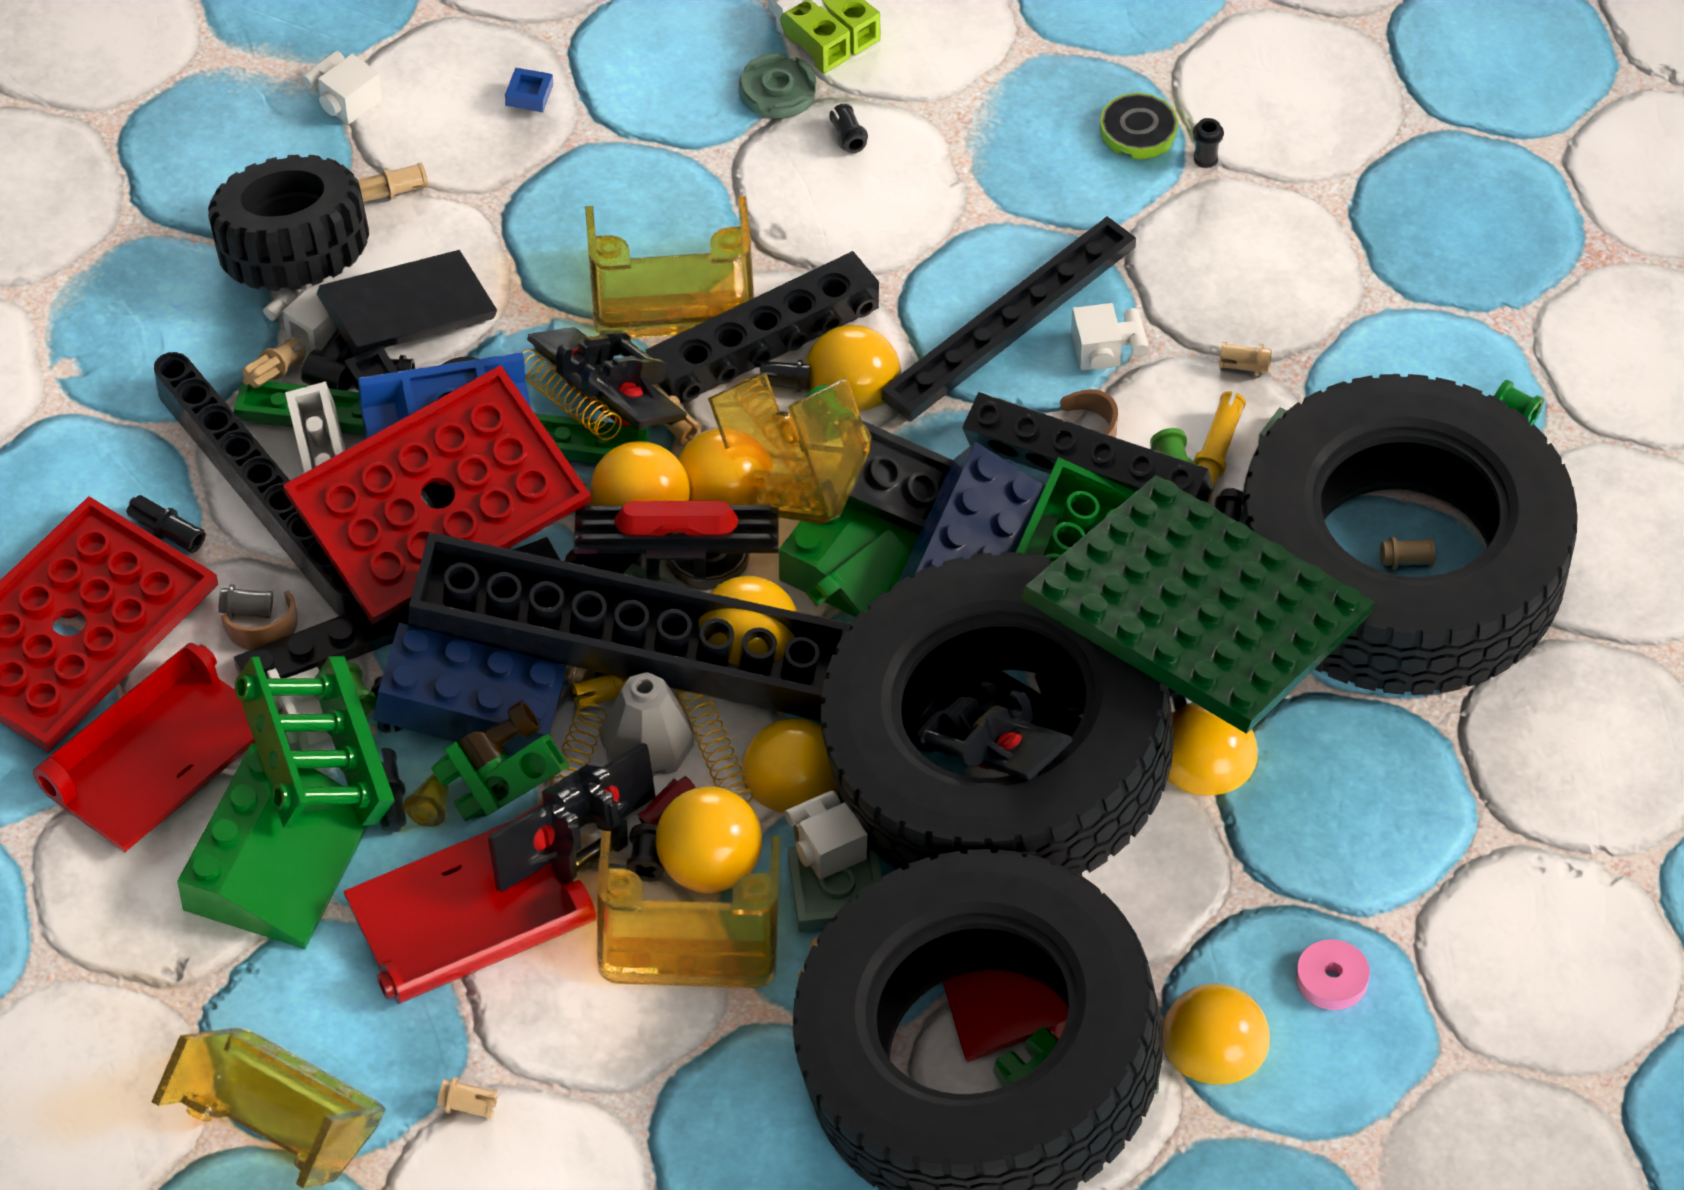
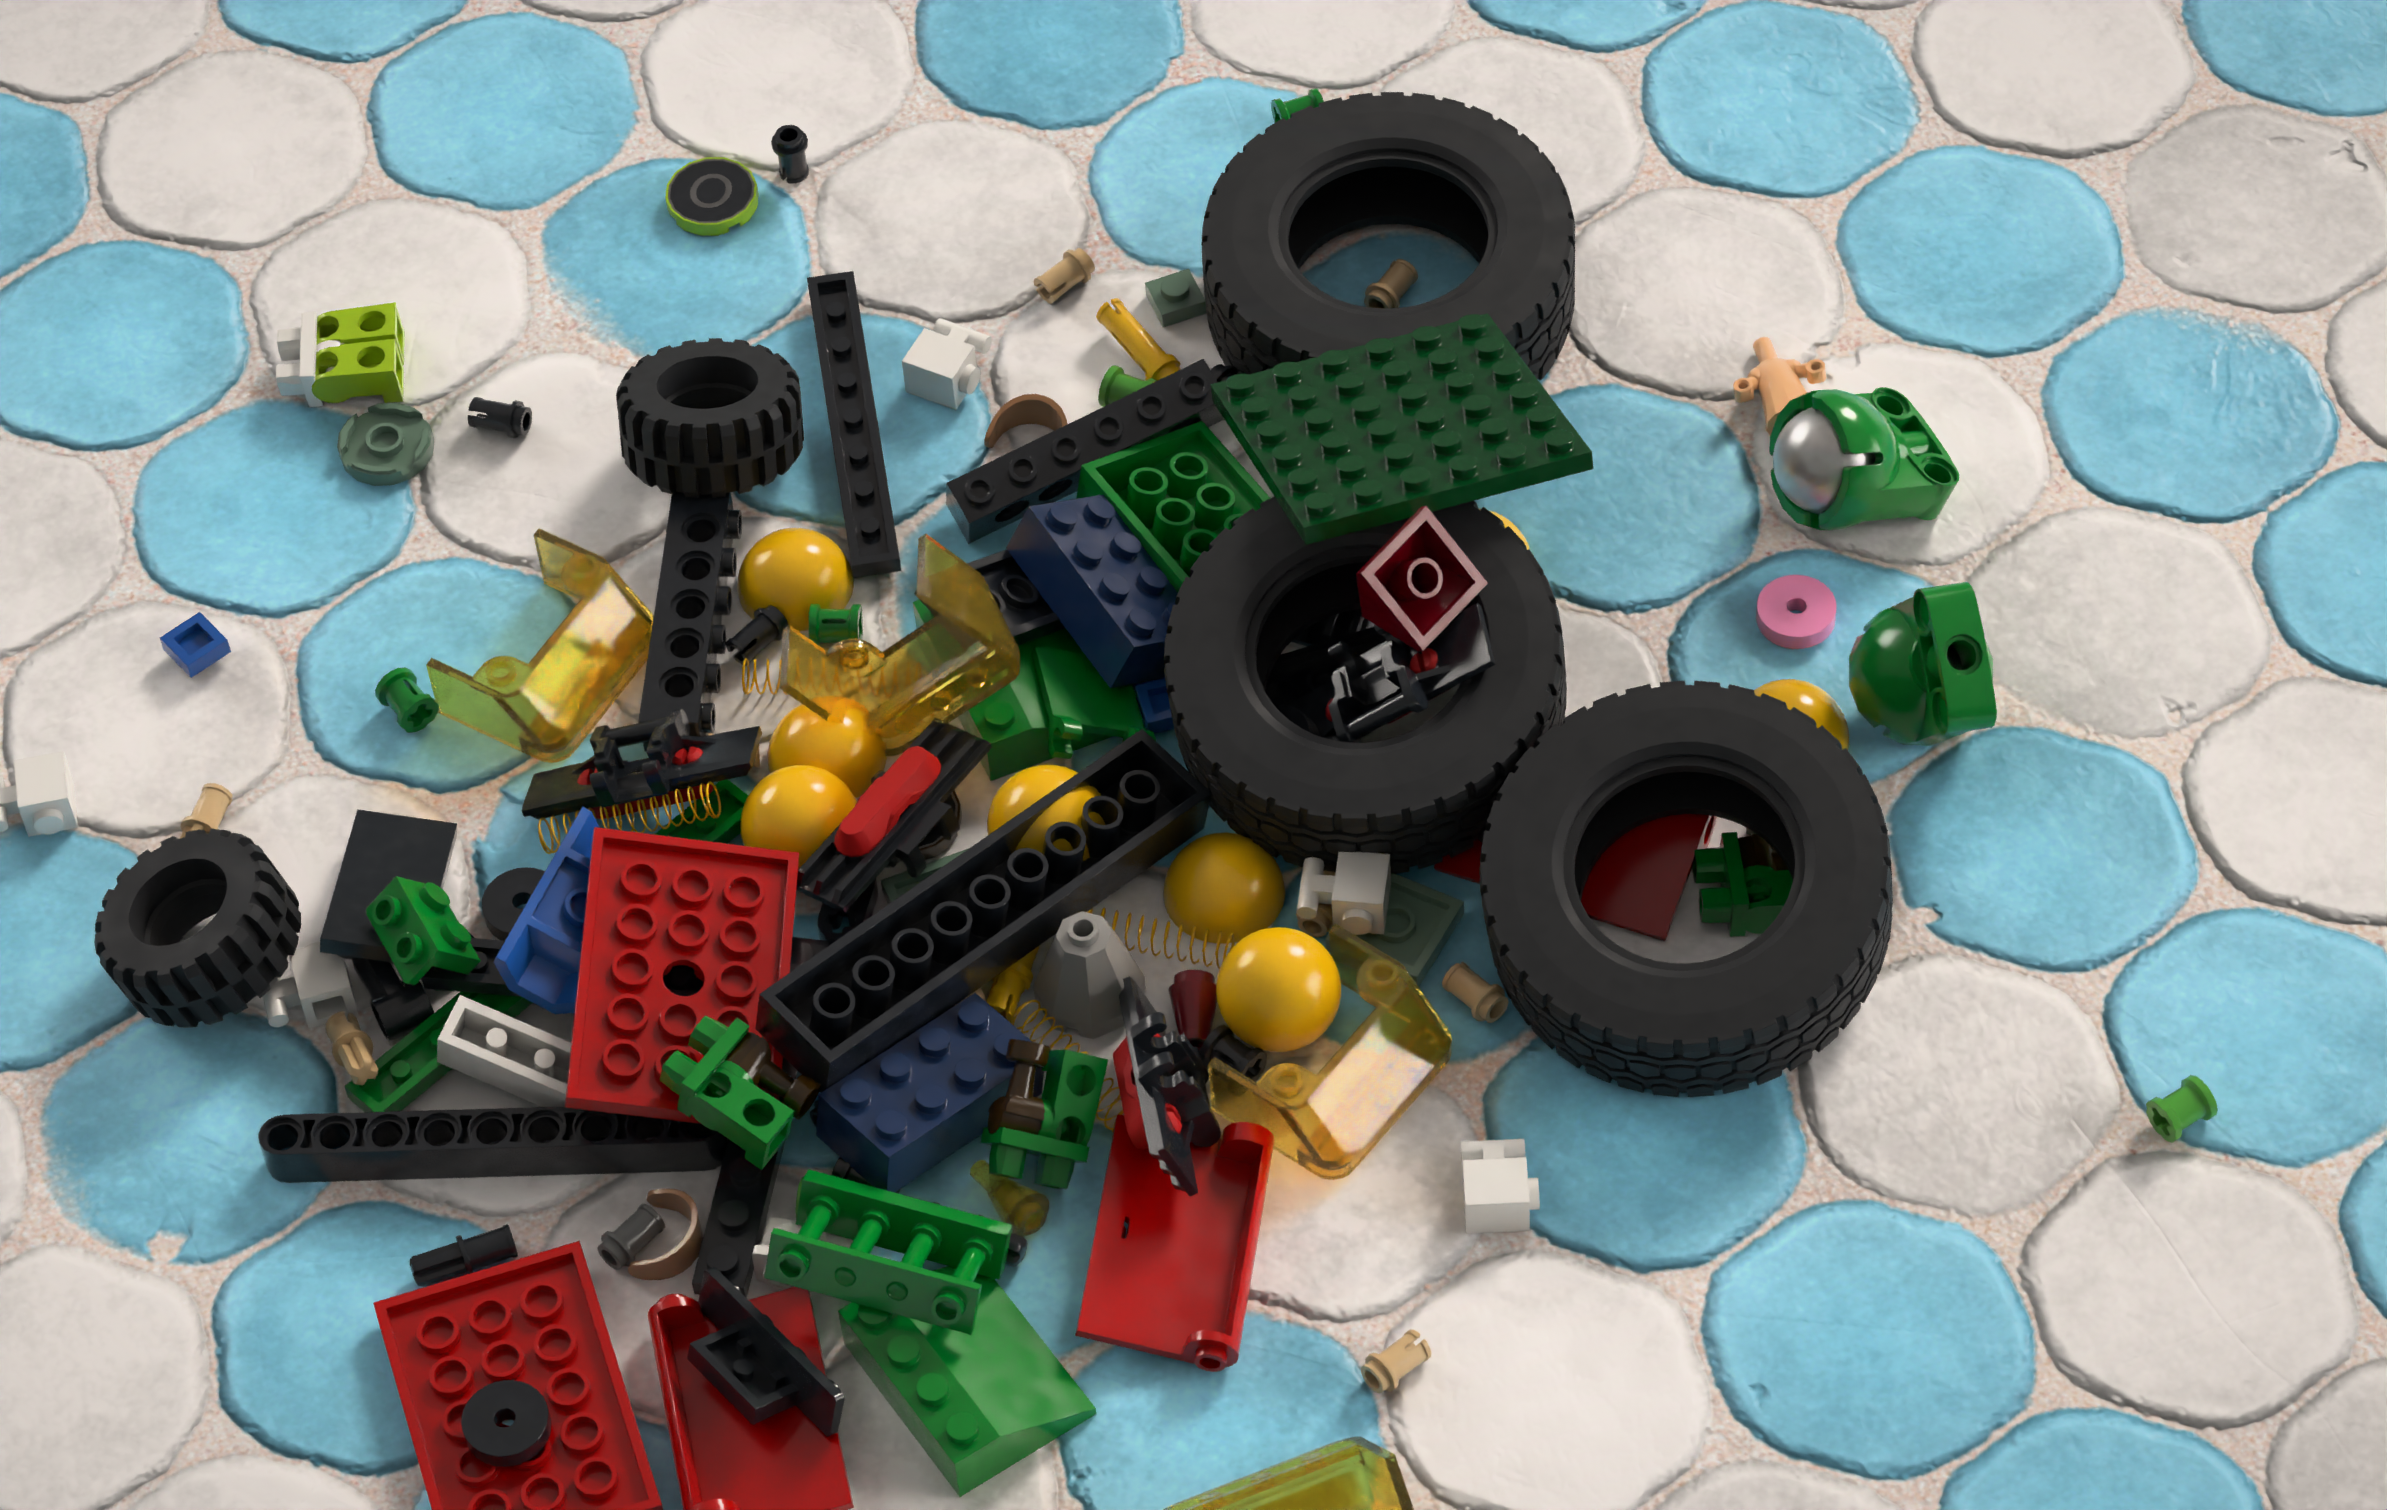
camera: 50 degrees left, 0 degrees up
none -> green bracket [366,876,481,985]
none -> green bush [375,667,439,733]
none -> black piece [461,1380,551,1467]
none -> black tyre [616,338,804,498]
none -> green hips [660,1016,821,1170]
none -> black bracket [687,1267,845,1437]
none -> dark red slope [1356,506,1488,651]
none -> white brick [1461,1139,1540,1234]
none -> light nougat piece [1733,337,1826,436]
none -> green piece [1769,387,1960,530]
none -> green piece [1849,582,1997,746]

